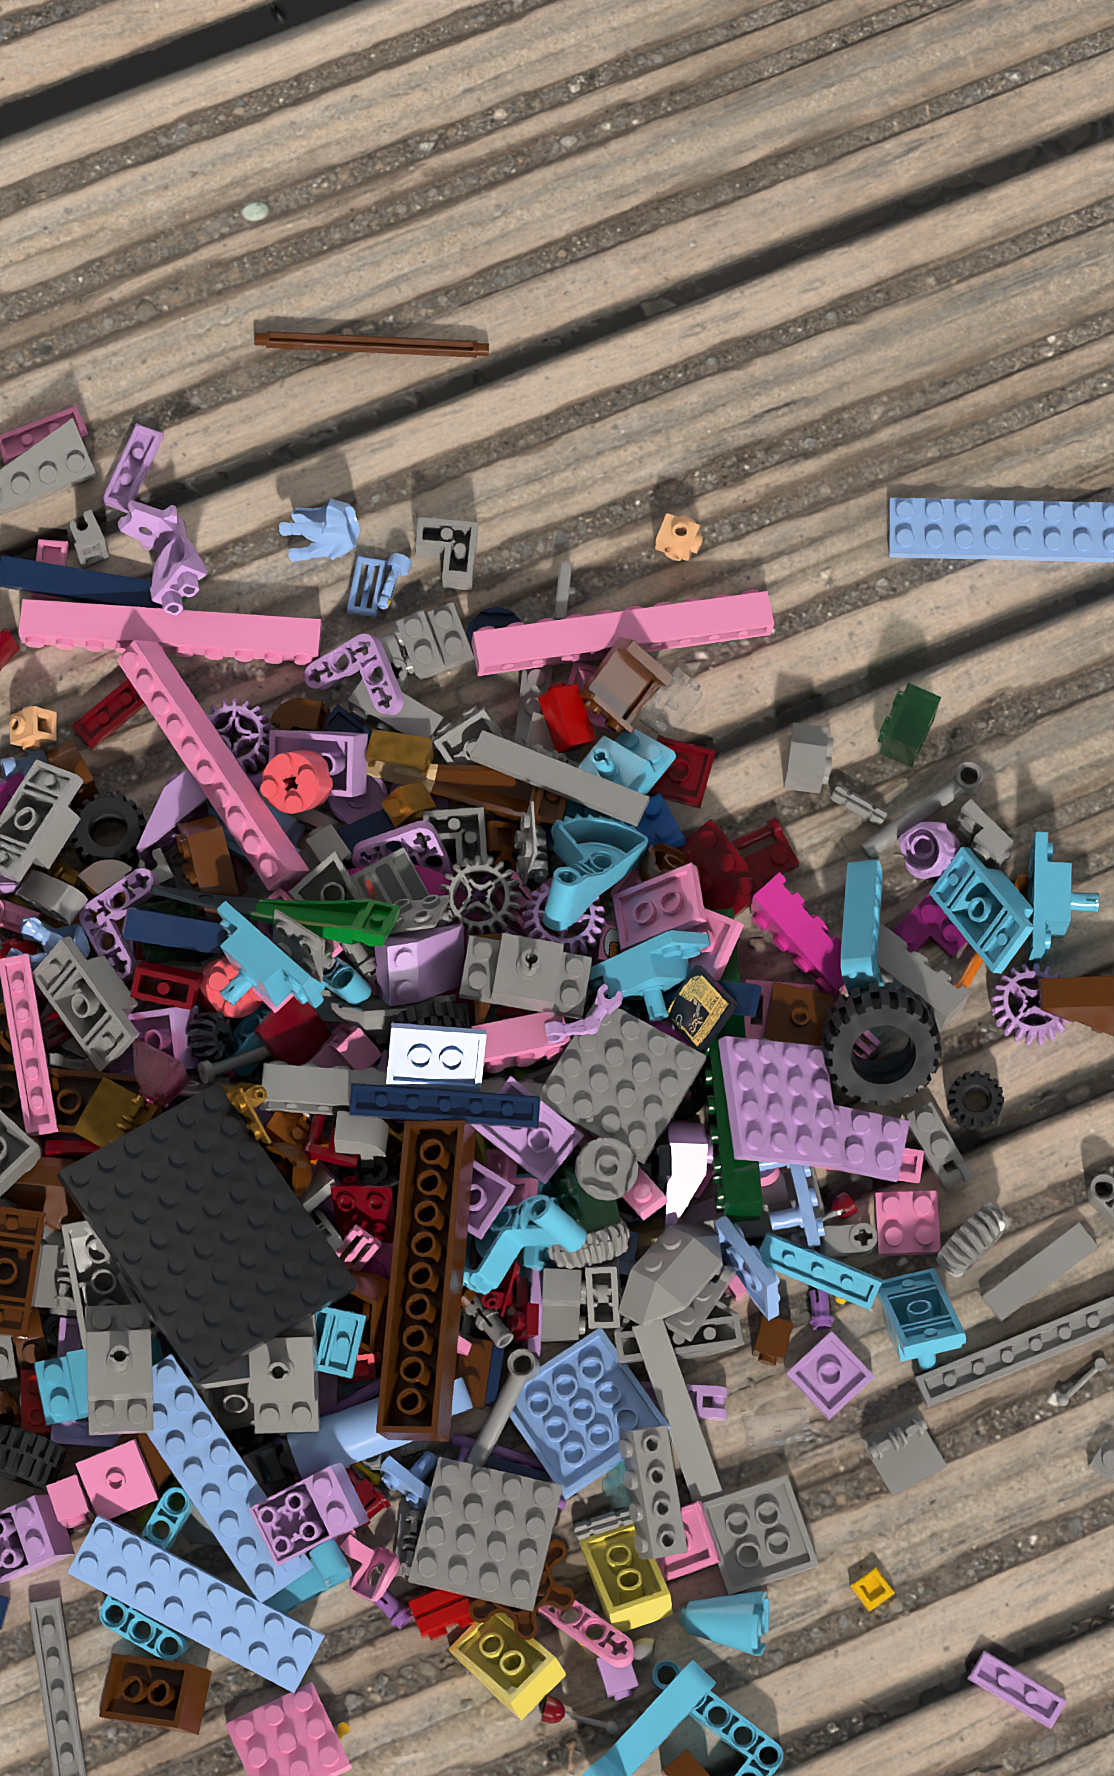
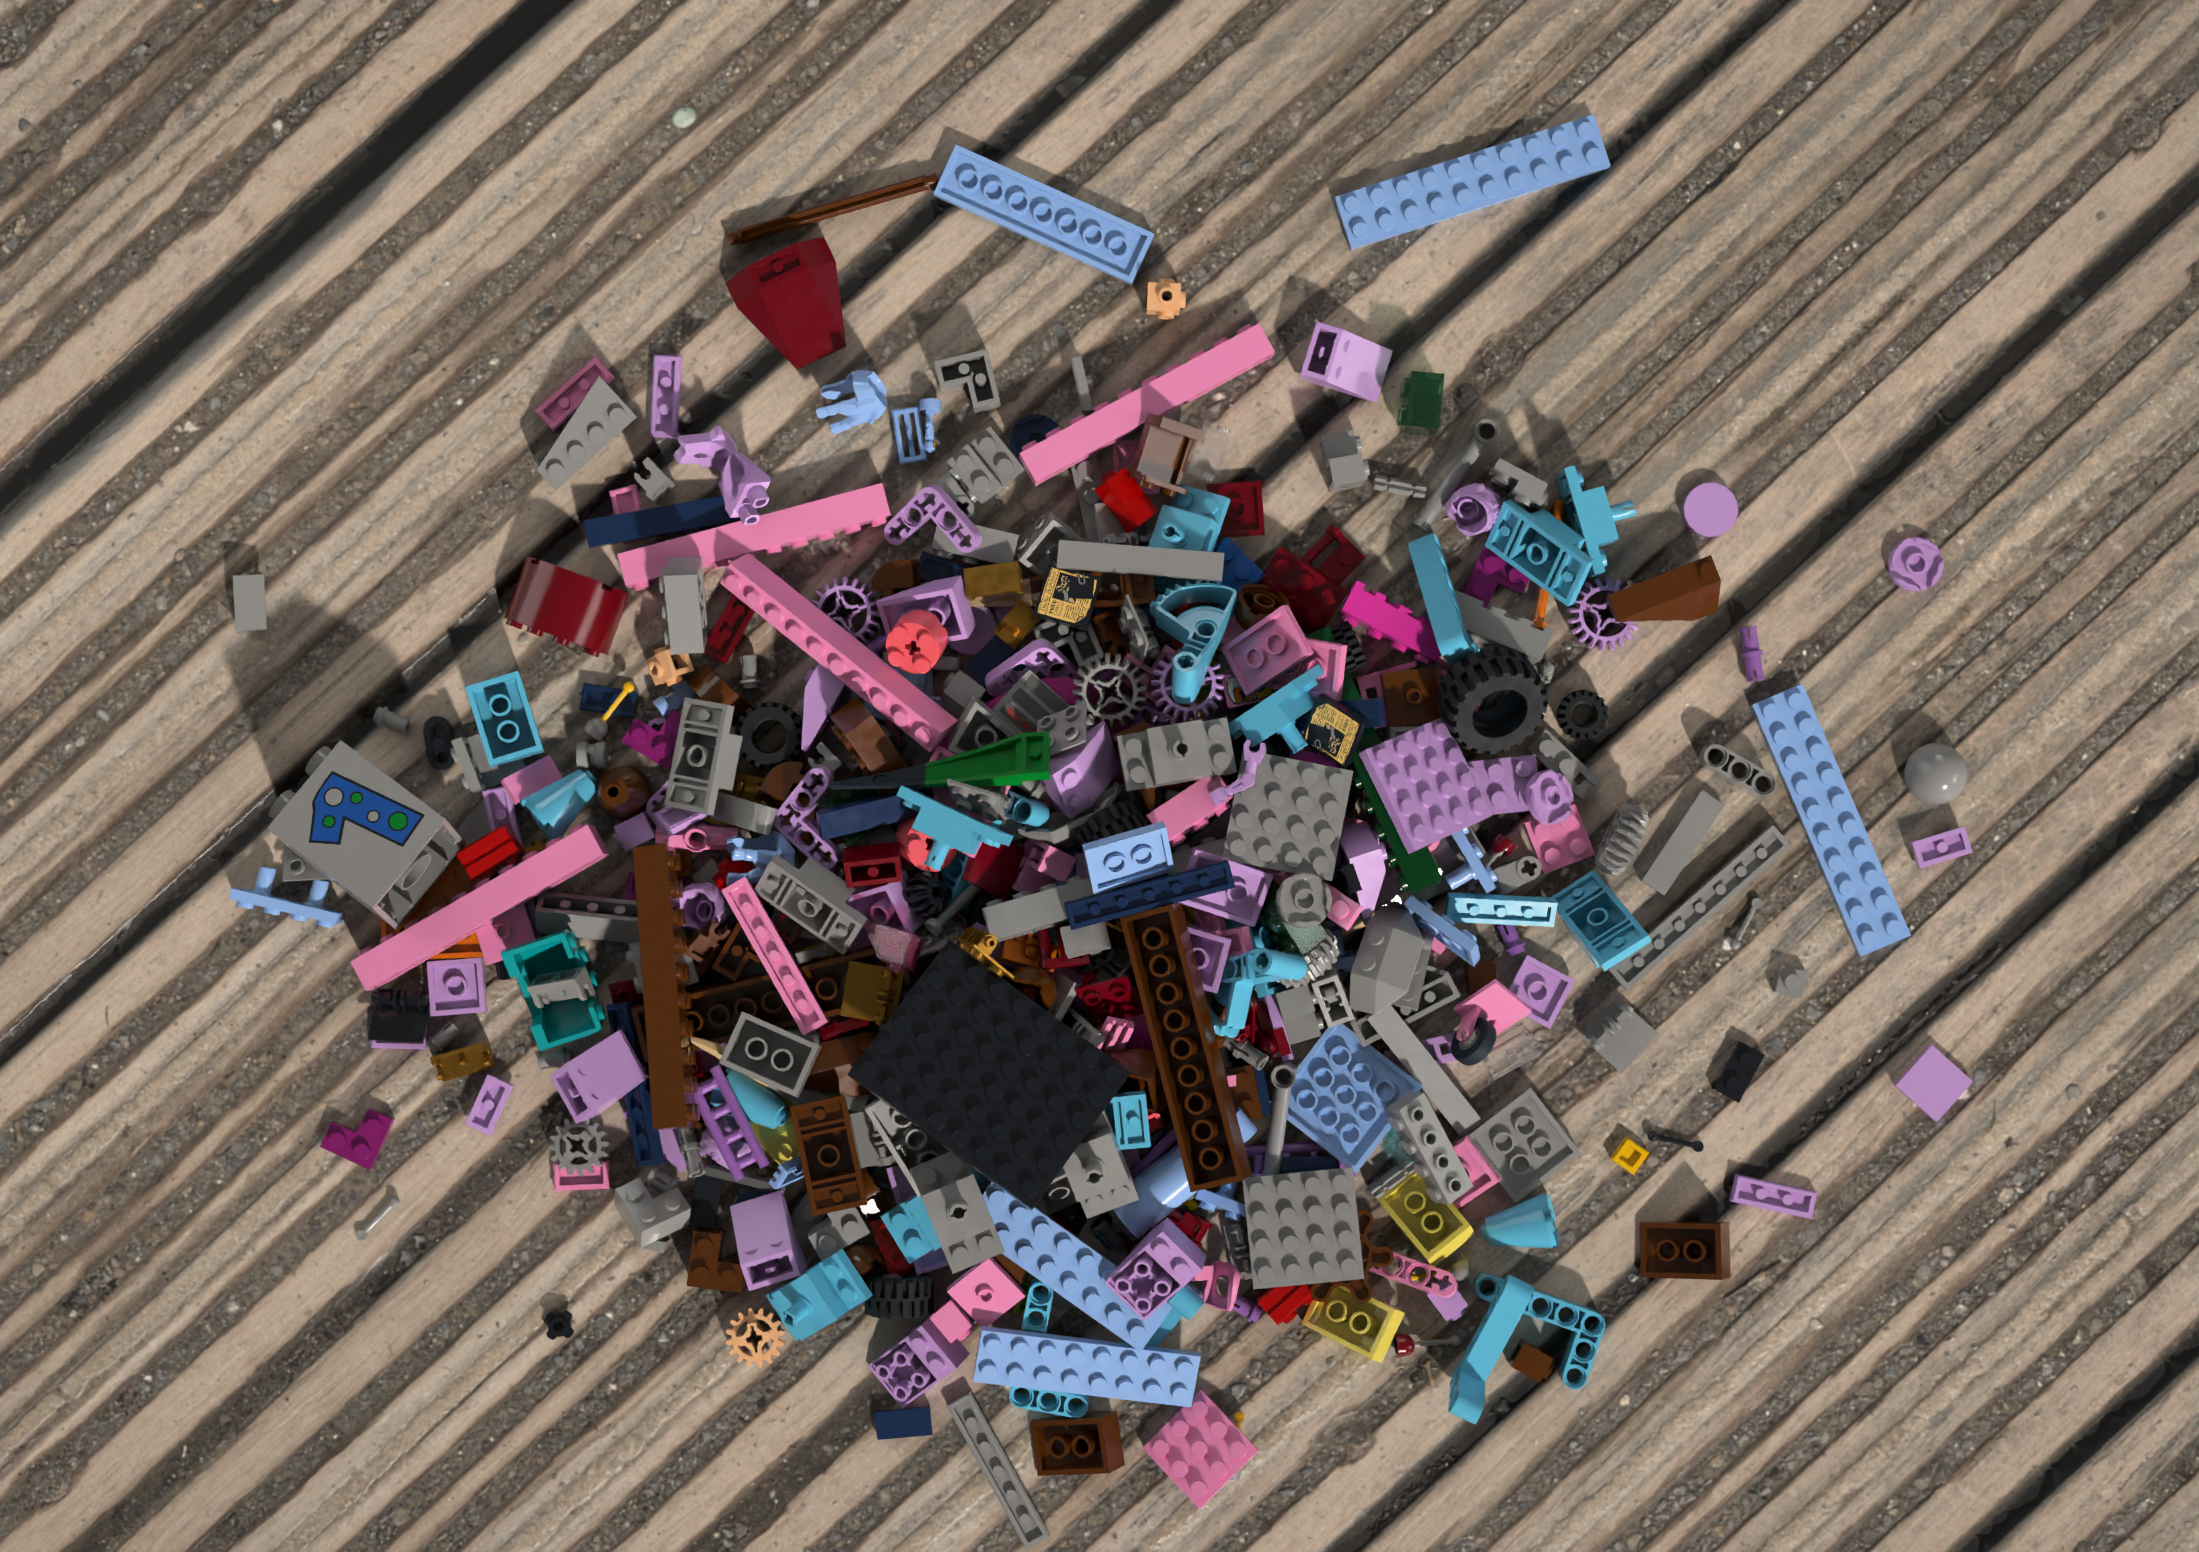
camera: 15 degrees left, 15 degrees up
none -> light grey brick [659,556,709,654]
none -> dark red wedge [725,237,846,370]
none -> light grey pin [739,655,761,690]
none -> light blue plate [933,145,1154,285]
none -> tile [1033,564,1102,631]
none -> lavender slope [1299,322,1393,403]
none -> black tyre [1330,621,1367,673]
none -> bright pink plate [1451,979,1532,1066]
none -> lavender tile [1525,770,1574,825]
none -> light grey piece [1533,656,1554,684]
none -> reddish brown slope [1639,1221,1731,1280]
none -> black hinge [1647,1131,1704,1152]
none -> black plate [1713,1041,1765,1103]

